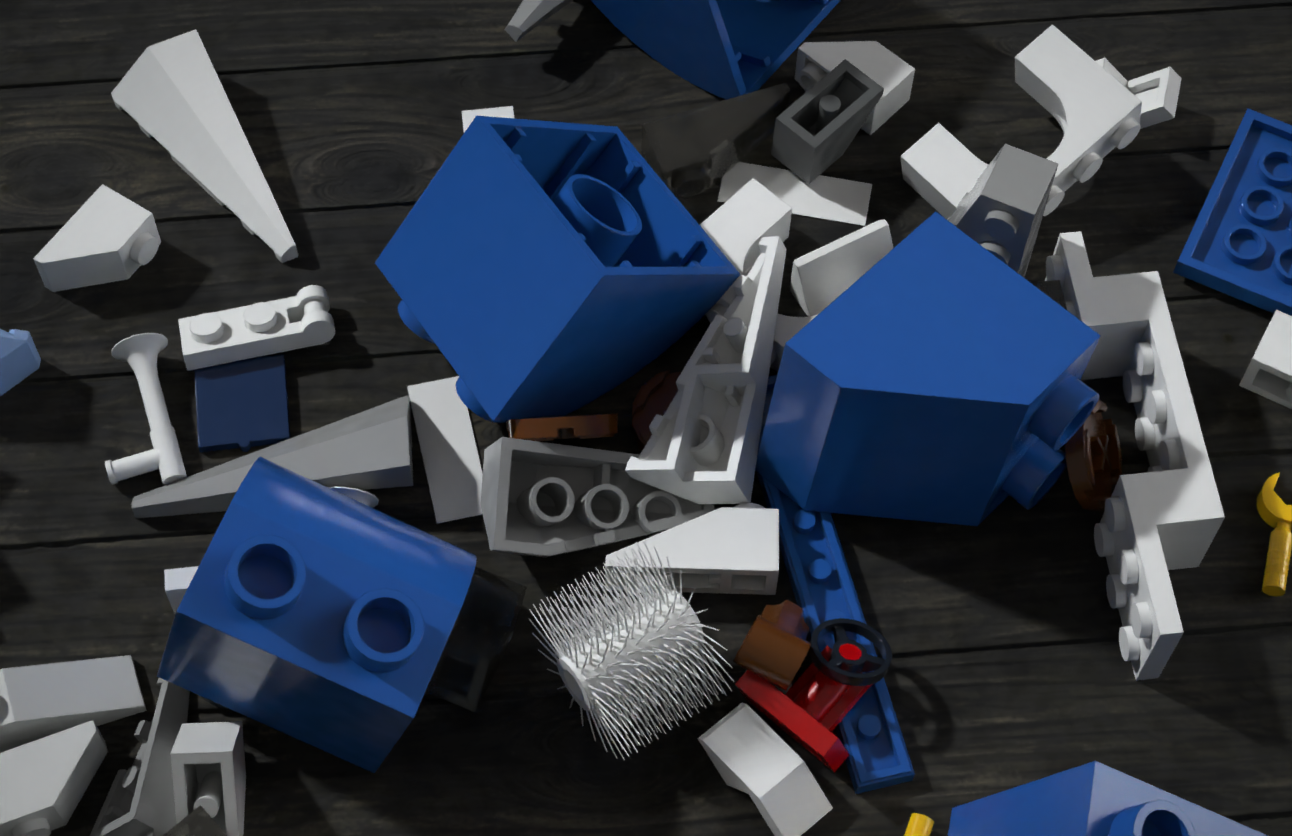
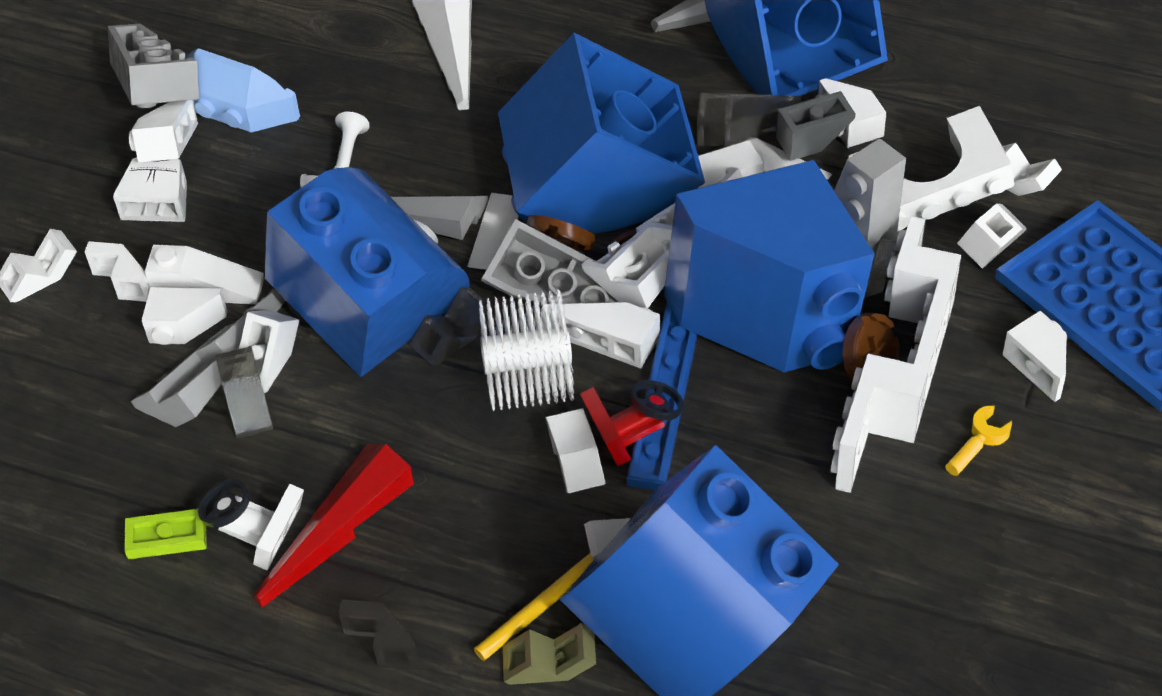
camera: 30 degrees right, 10 degrees down
white slope [33,184,161,292] -> none
white plate [178,285,335,371] -> none
dark blue piece [194,354,291,452] -> none
reddish brown piece [733,600,811,691] -> none
none -> white slope [957,203,1027,269]

